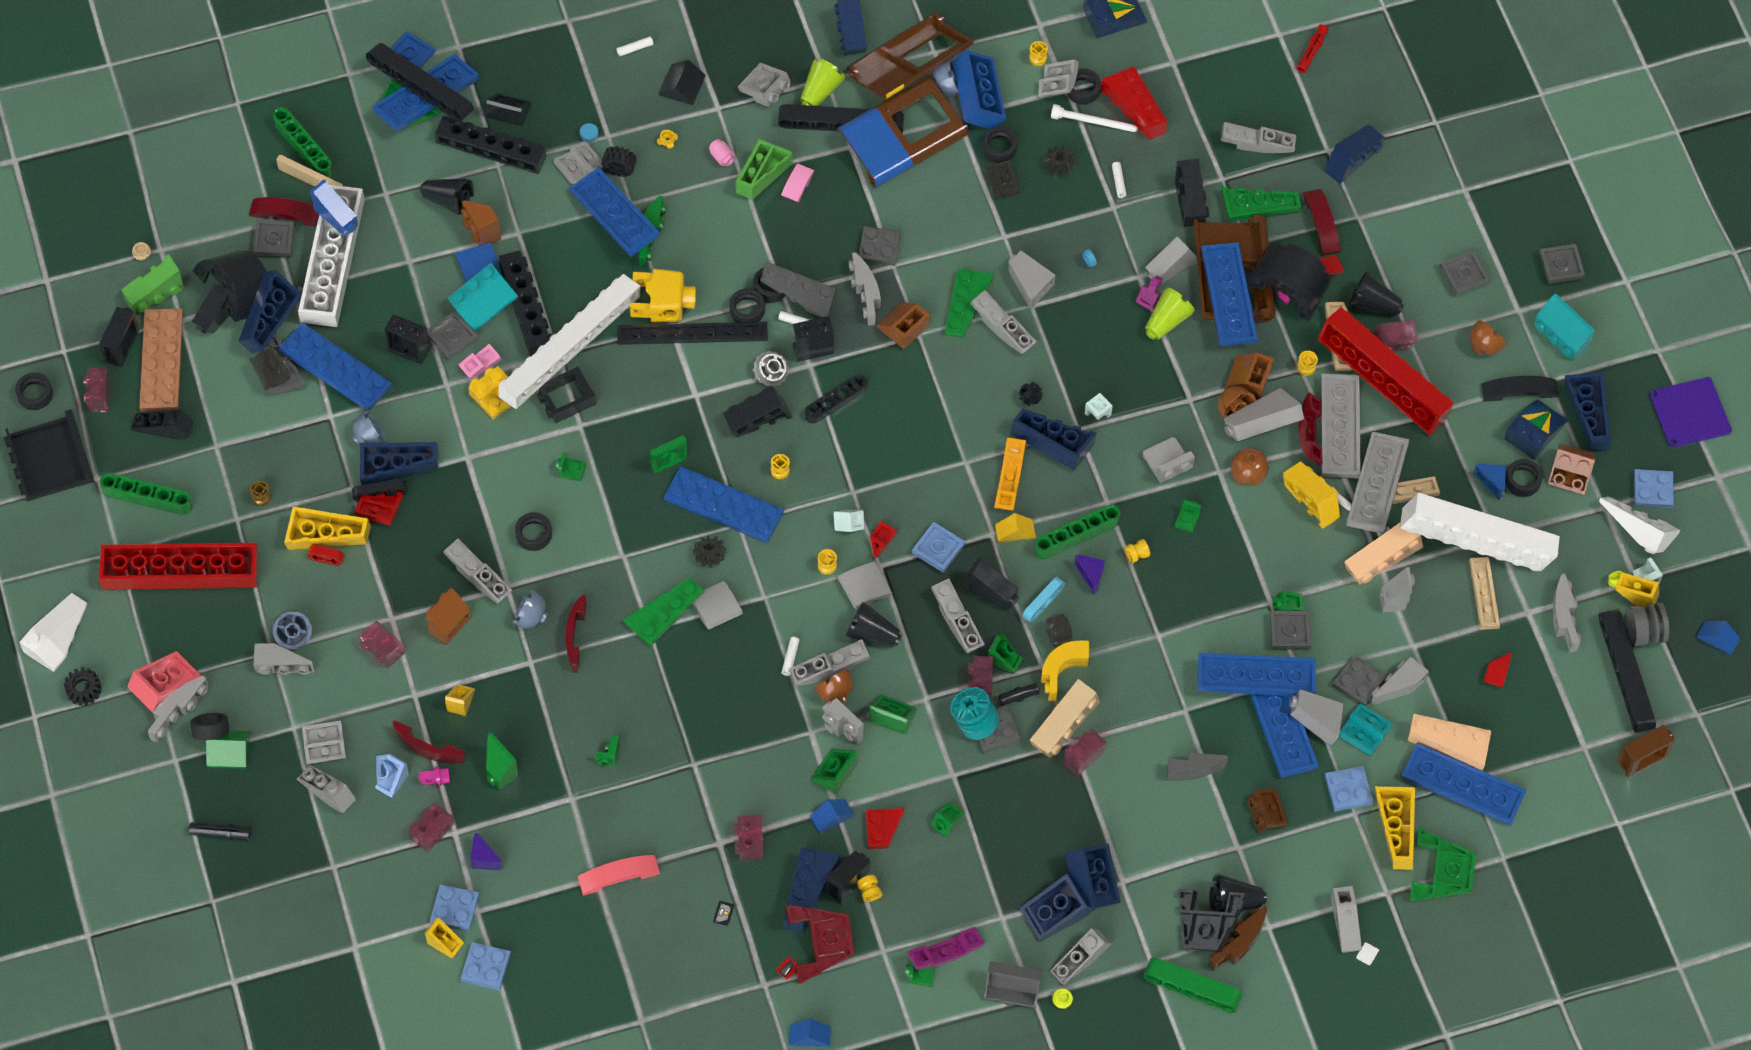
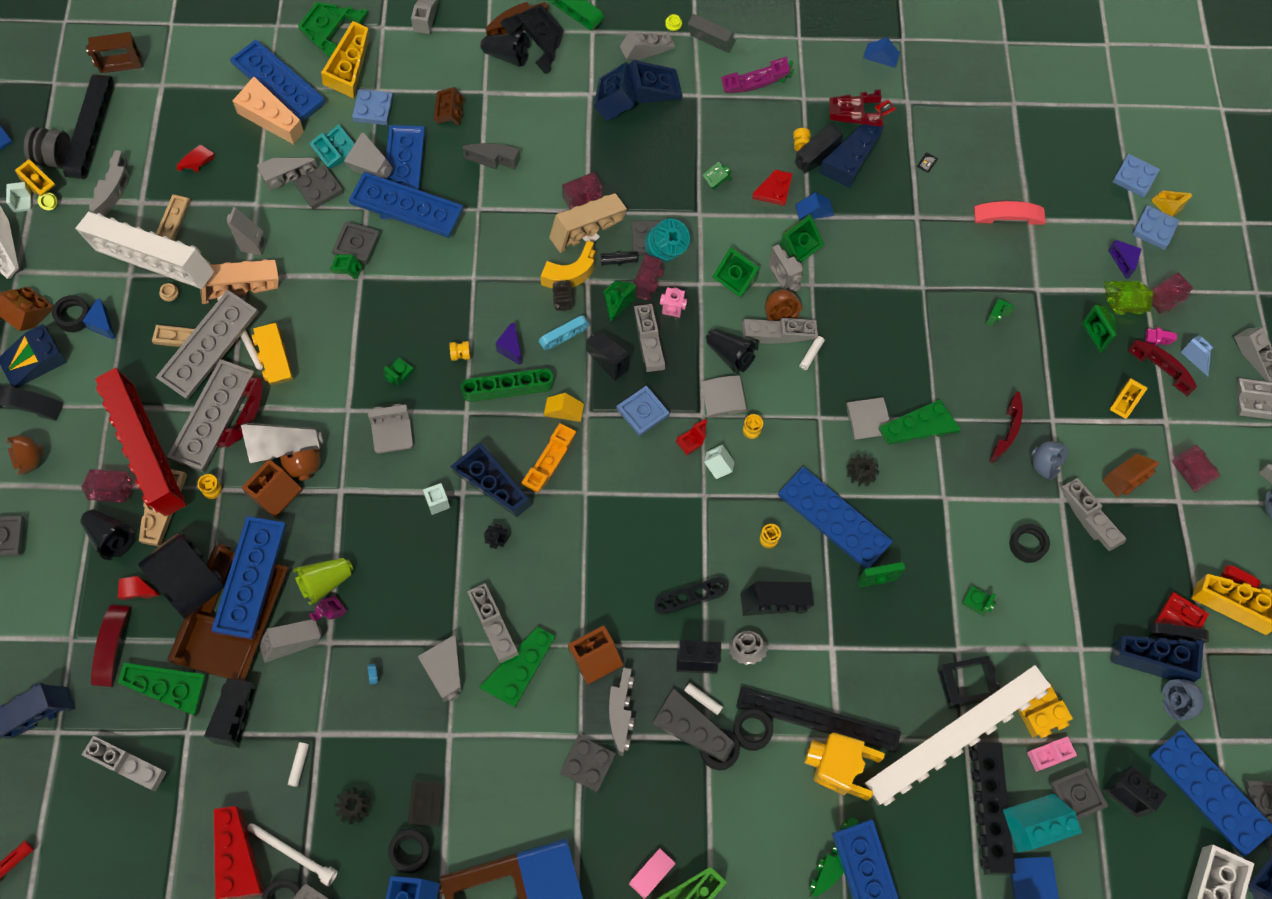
camera: 165 degrees left, 5 degrees up
clear pink brick [734,815,764,861] -> none
dark orange cylinder [1230,448,1269,486] -> none
none -> bright pink brick [660,288,687,318]
none -> clear neon green slope [1104,281,1154,315]

